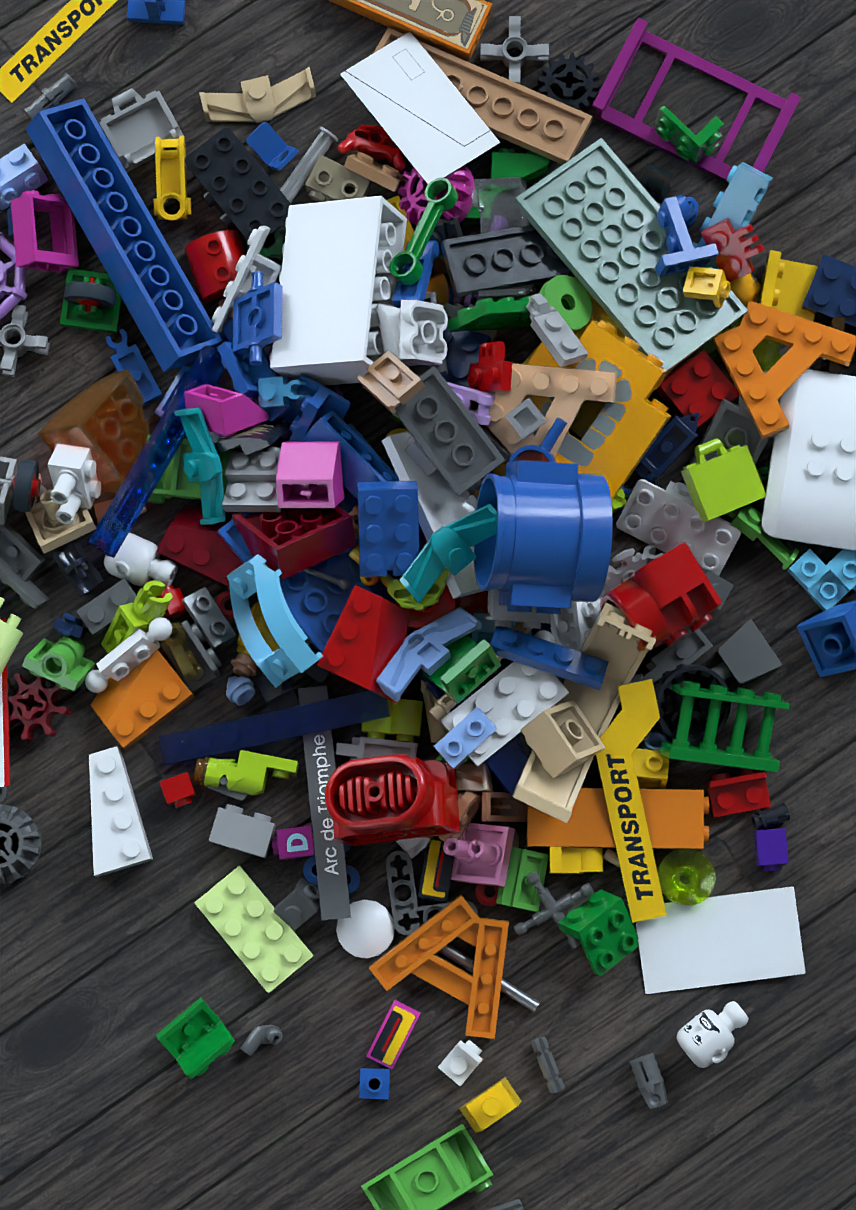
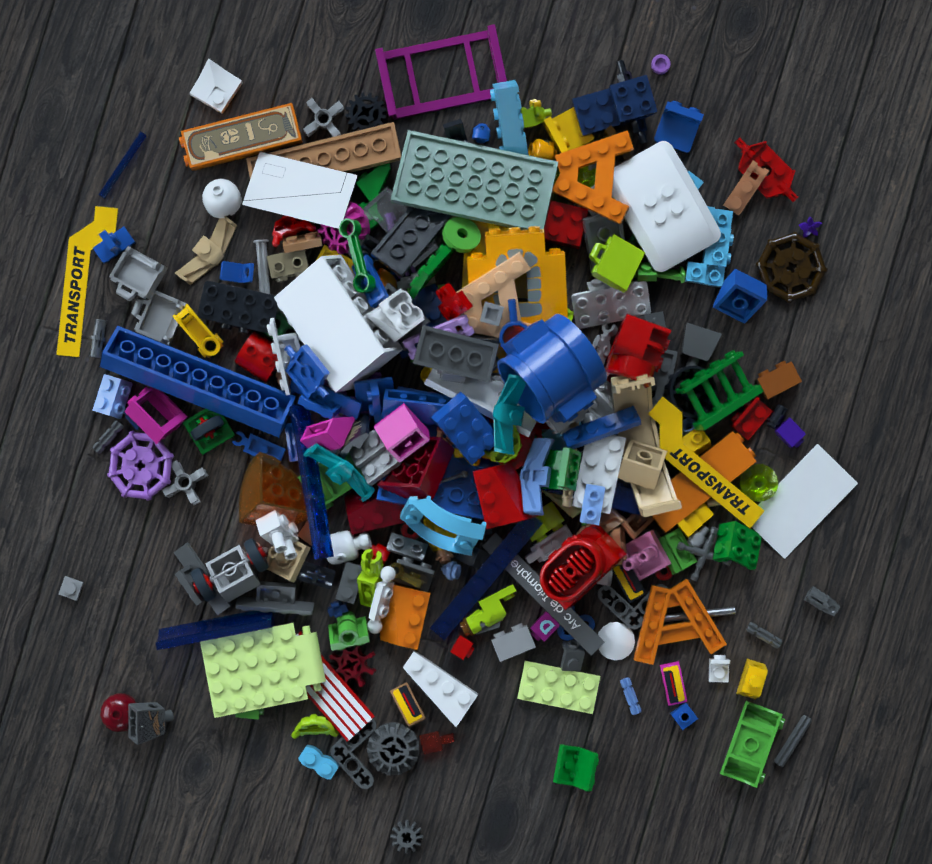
camera: 40 degrees left, 5 degrees up
dark grey arm [240,1025,283,1056] -> none
dark azure plate [258,376,306,409] -> none
medium nougat plate [357,350,425,414] -> none
light grey hinge [526,293,588,367] -> none
dark blue plate [622,412,700,499] -> none
green bracket [655,106,724,165] -> none
bracket [655,196,719,278] -> none
white piece [677,1001,749,1068] -> none
yellow bracket [683,266,730,308] -> none
hinge [701,218,764,282] -> none
none -> light grey piece [109,246,168,301]
none -> white cylinder [202,179,242,218]
none -> slope [390,682,426,728]
none -> clear red plate [419,731,455,754]
none -> lime piece [520,99,552,128]
none -> medium blue axle [620,677,641,715]
none -> light grey cylinder [687,525,710,548]
none -> dark orange brick [755,360,802,400]

